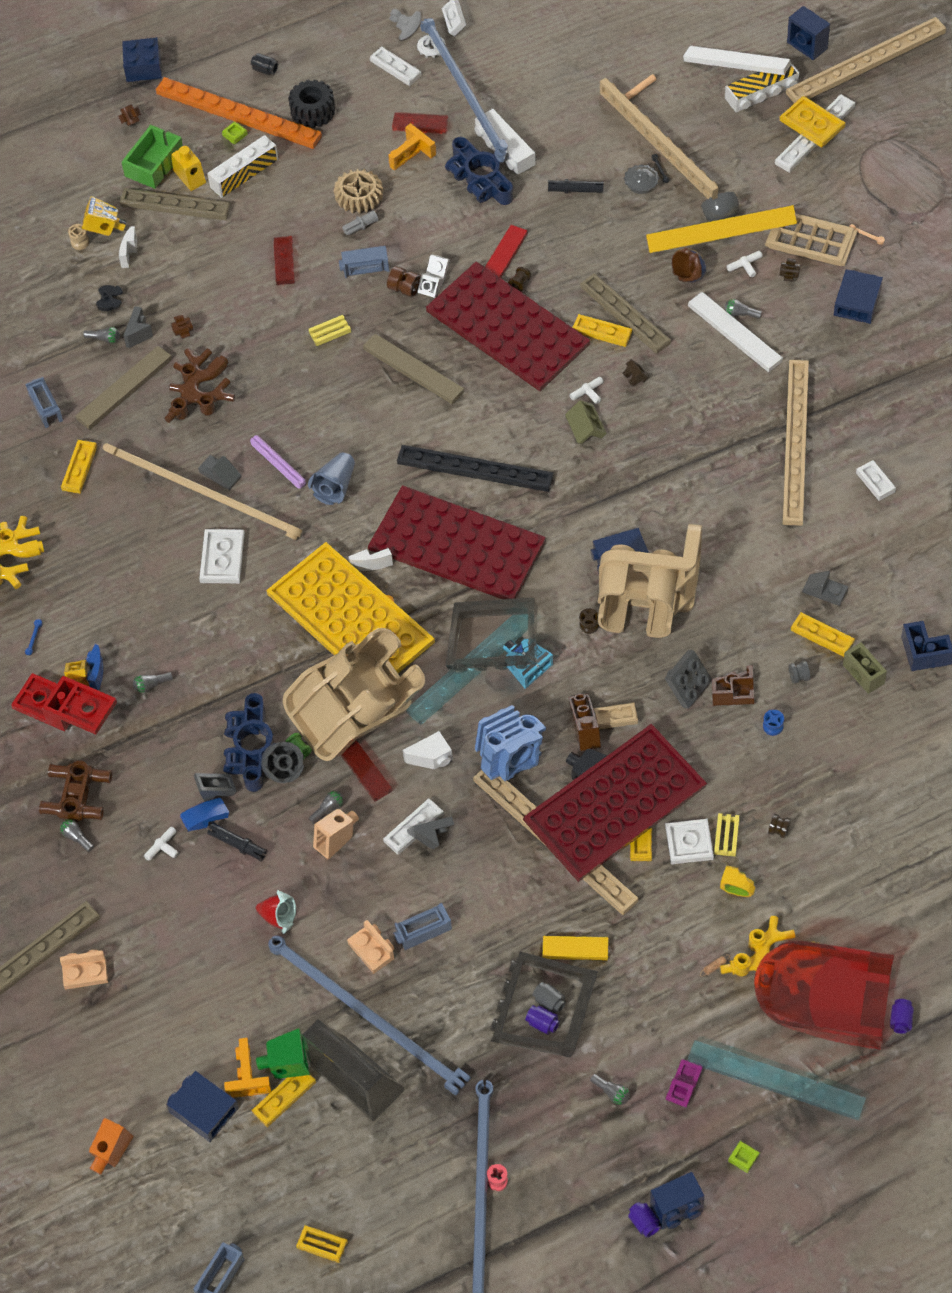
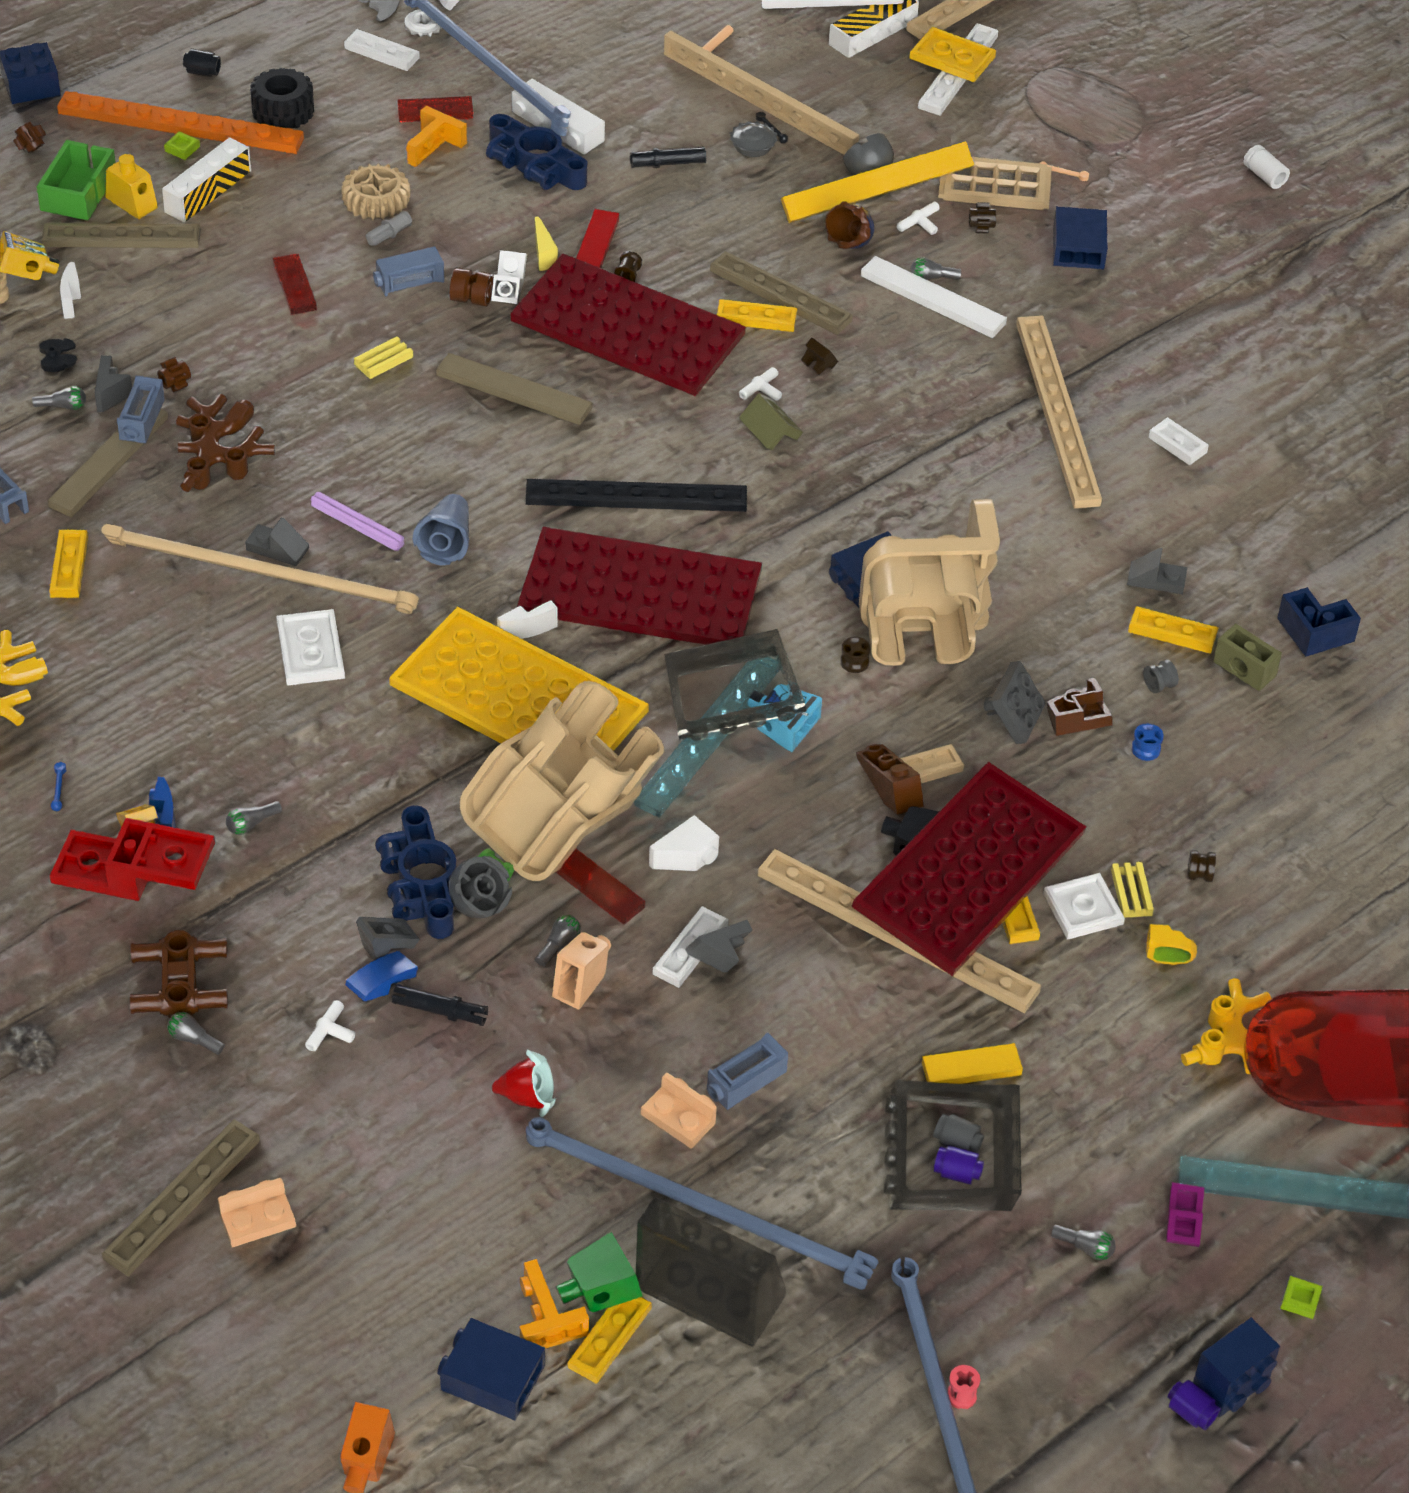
camera: 20 degrees left, 10 degrees down
medium blue piece [475,705,546,781] -> none
light nougat piece [700,954,730,977] -> none
none -> sand blue window [117,376,165,443]
none -> light yellow slope [535,216,558,271]

